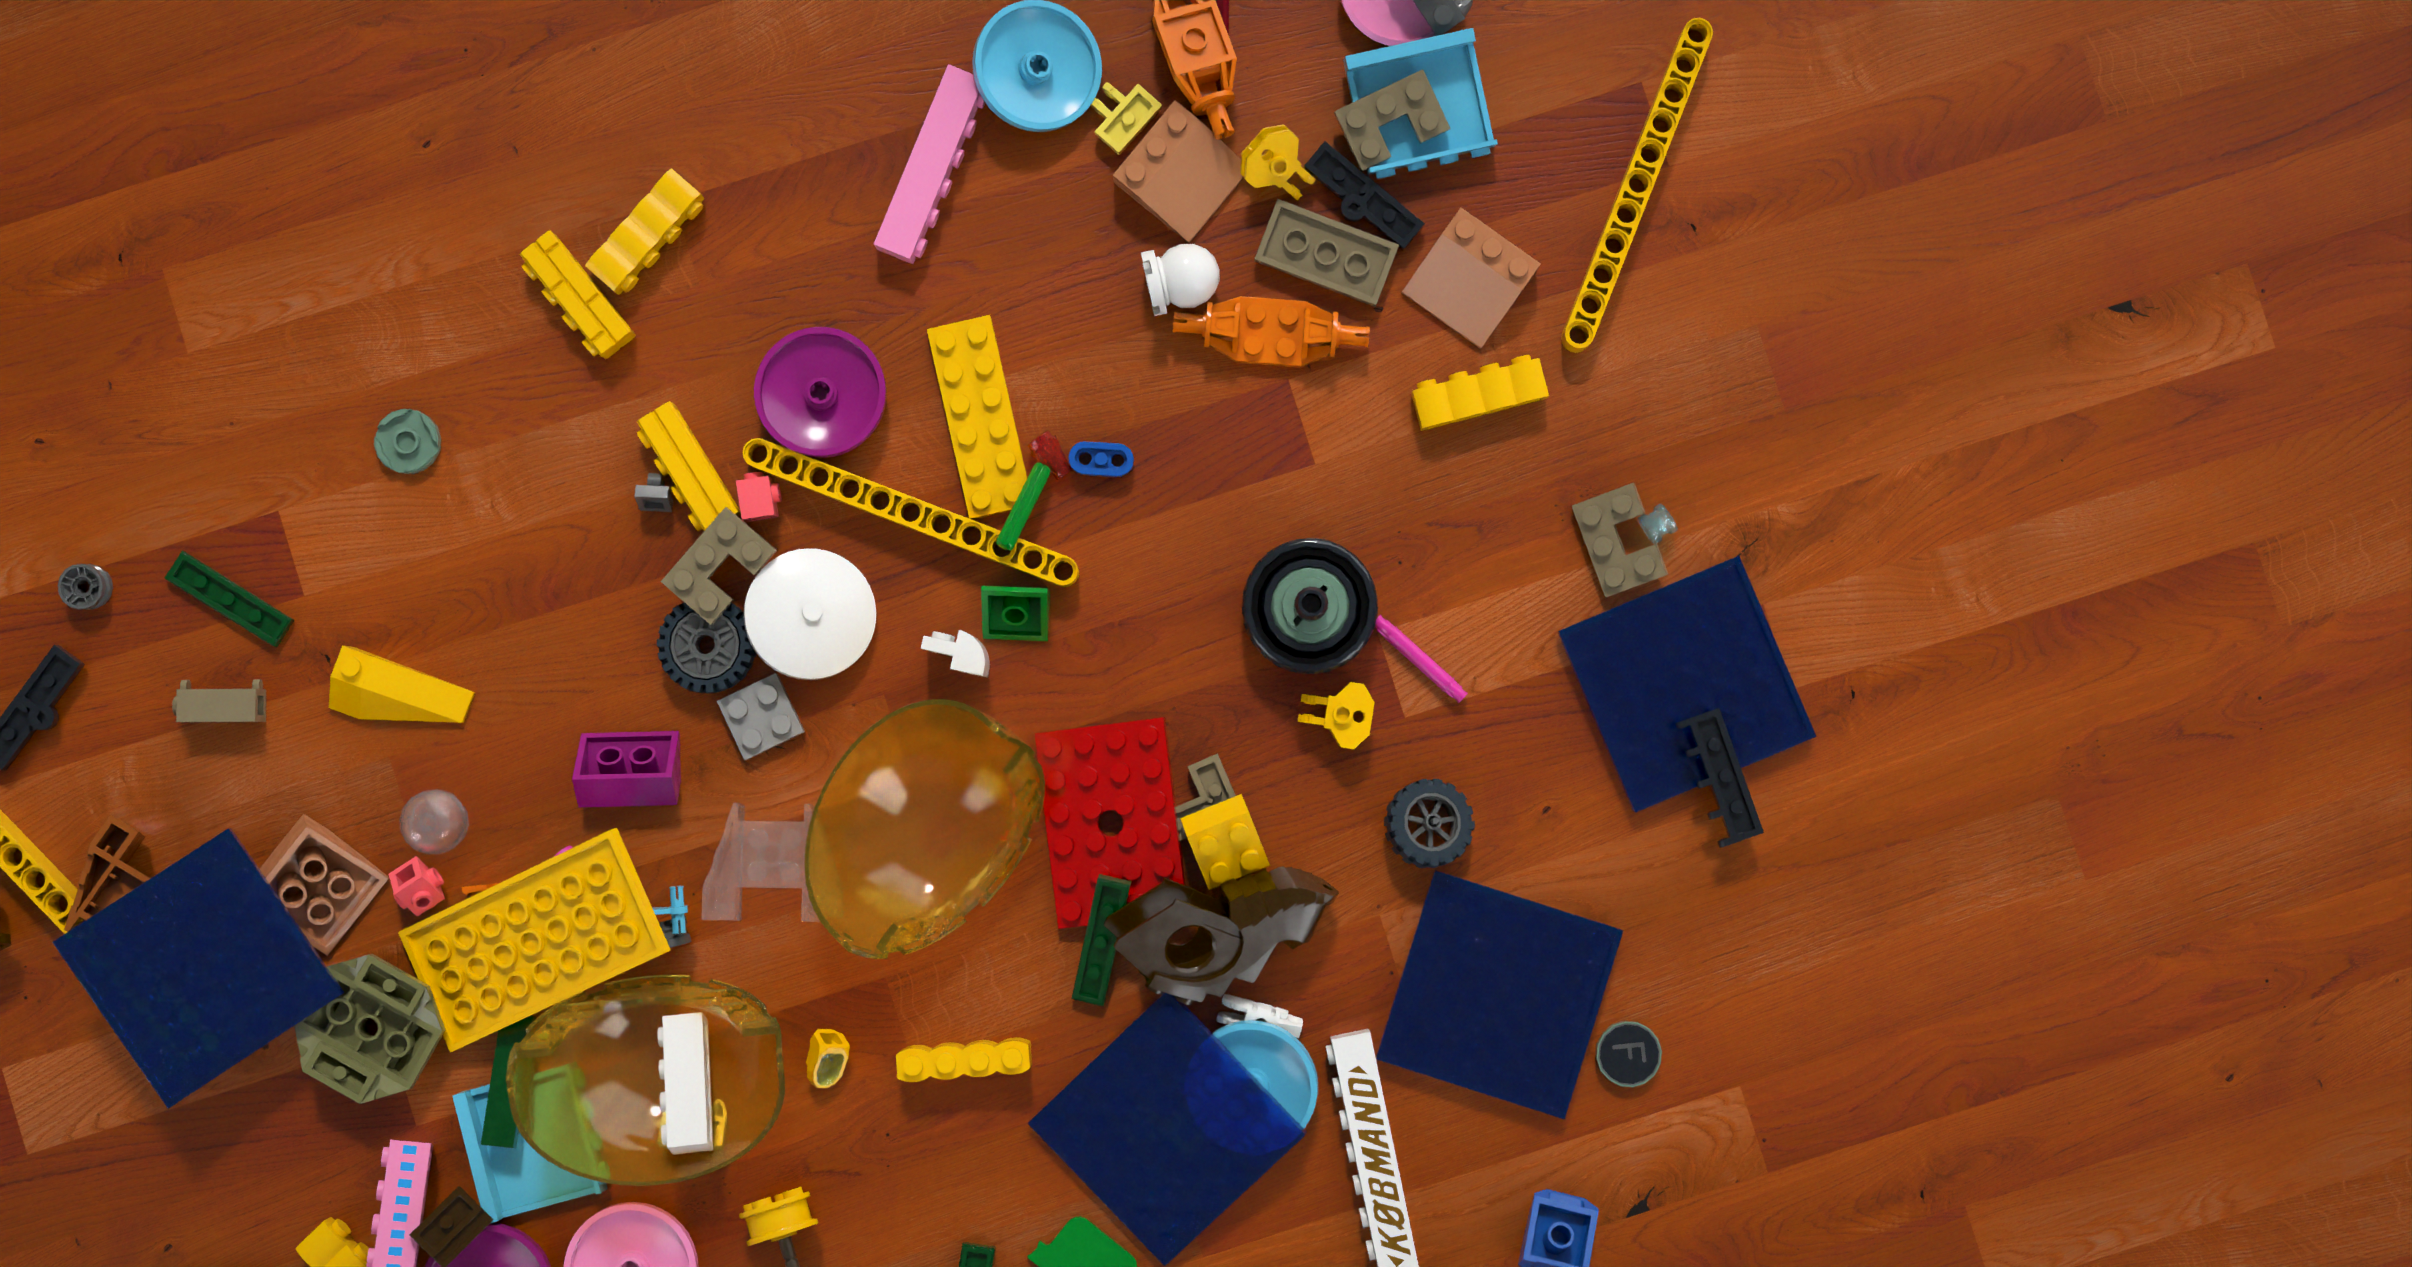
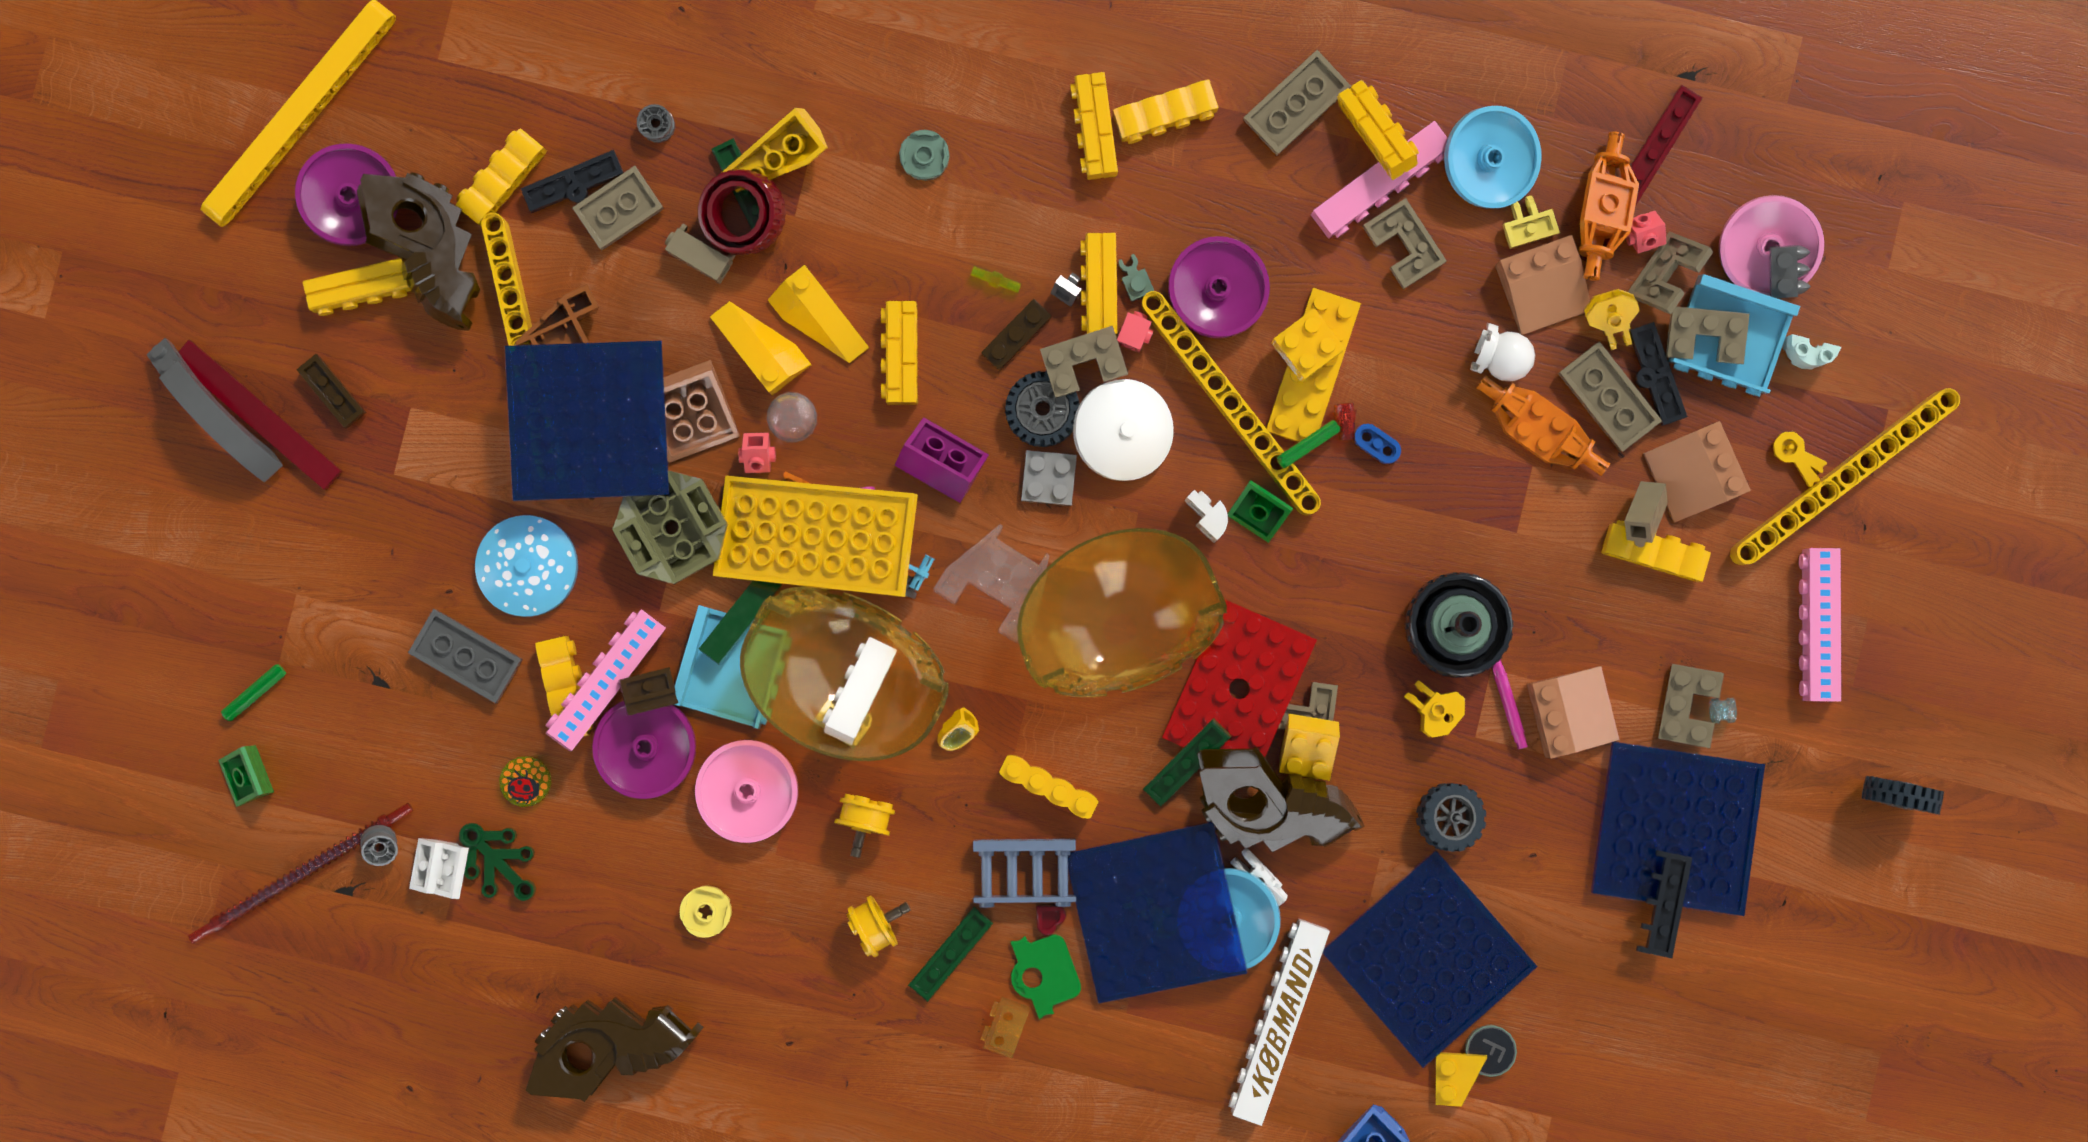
camera: 30 degrees right, 0 degrees up
none -> medium azure dish [475,515,578,617]
none -> dark tan plate [572,166,664,250]
none -> dark red tyre [698,169,786,255]
none -> yellow wedge [710,301,811,396]
none -> yellow wedge [721,108,828,192]
none -> yellow brick [881,301,918,405]
none -> clear neon green bar [971,266,1021,293]
none -> sand blue fence [973,839,1076,908]
none -> dark brown plate [981,299,1052,371]
none -> dark red tile [1036,905,1066,935]
none -> sand green plate [1119,254,1154,303]
none -> dark tan plate [1243,50,1351,156]
none -> yellow brick [1271,308,1345,383]
none -> yellow brick [1337,80,1419,180]
none -> dark tan plate [1362,198,1447,290]
none -> yellow wing [1436,1052,1487,1107]
none -> slope [1527,666,1620,758]
none -> coral brick [1625,211,1667,253]
none -> dark tan brick [1625,481,1668,547]
none -> dark tan plate [1628,231,1713,315]
none -> yellow piece [1773,432,1827,488]
none -> light aqua cylinder [1783,334,1841,369]
none -> bright pink brick [1799,548,1841,701]
none -> black wheel [1862,776,1944,815]

